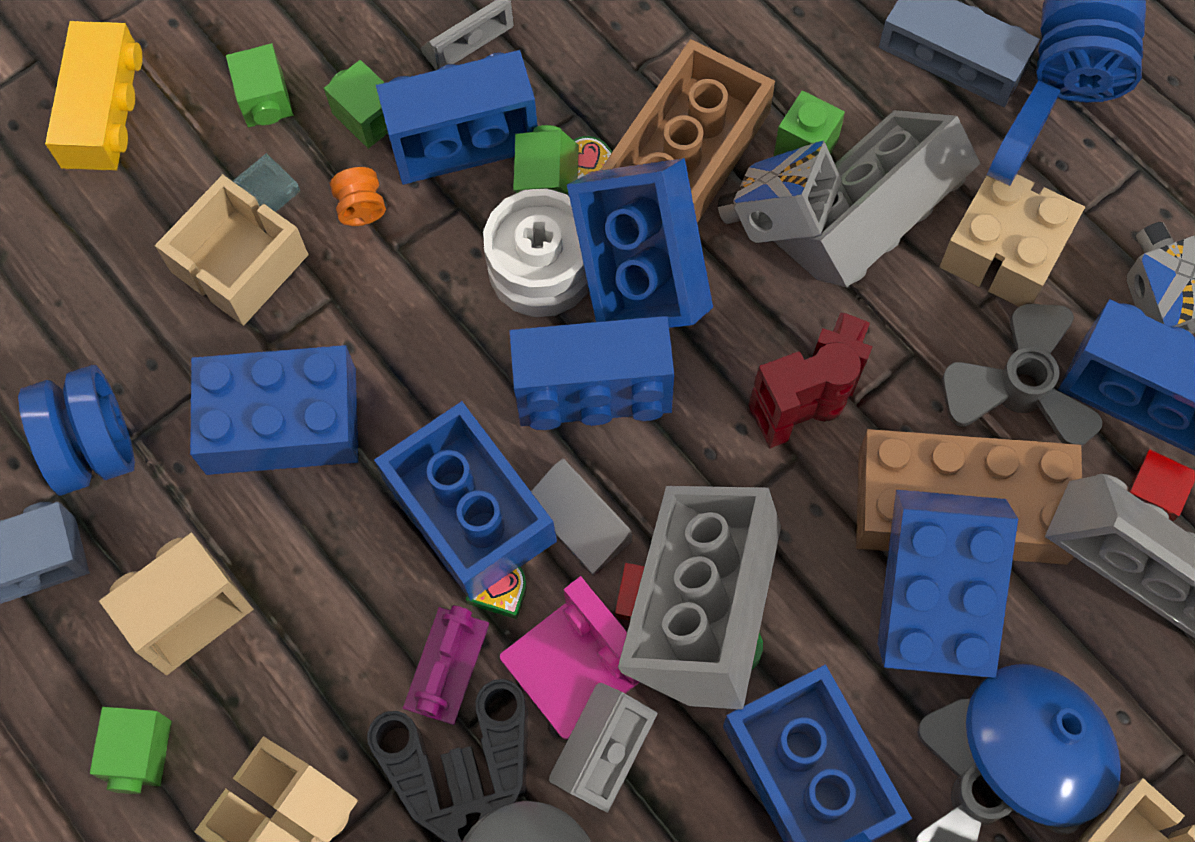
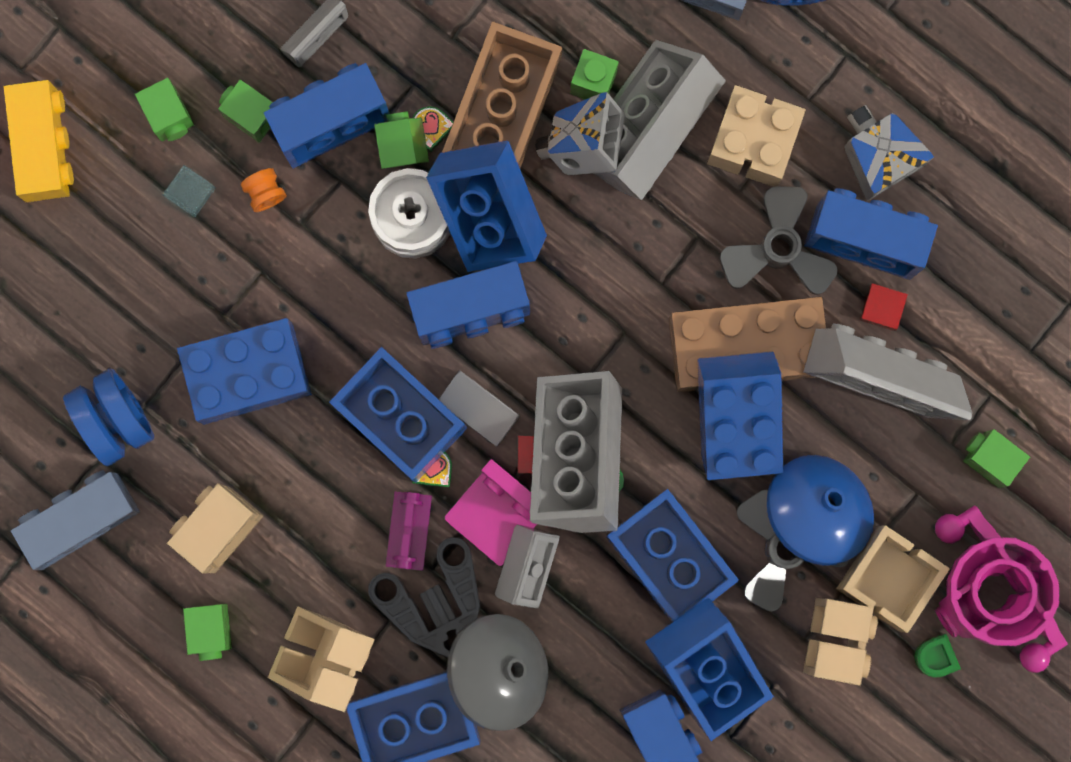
camera: 15 degrees left, 15 degrees up
tan piece [155,174,308,326] -> none
dark red hips [748,313,873,449] -> none
blue beam [987,80,1061,186] -> none

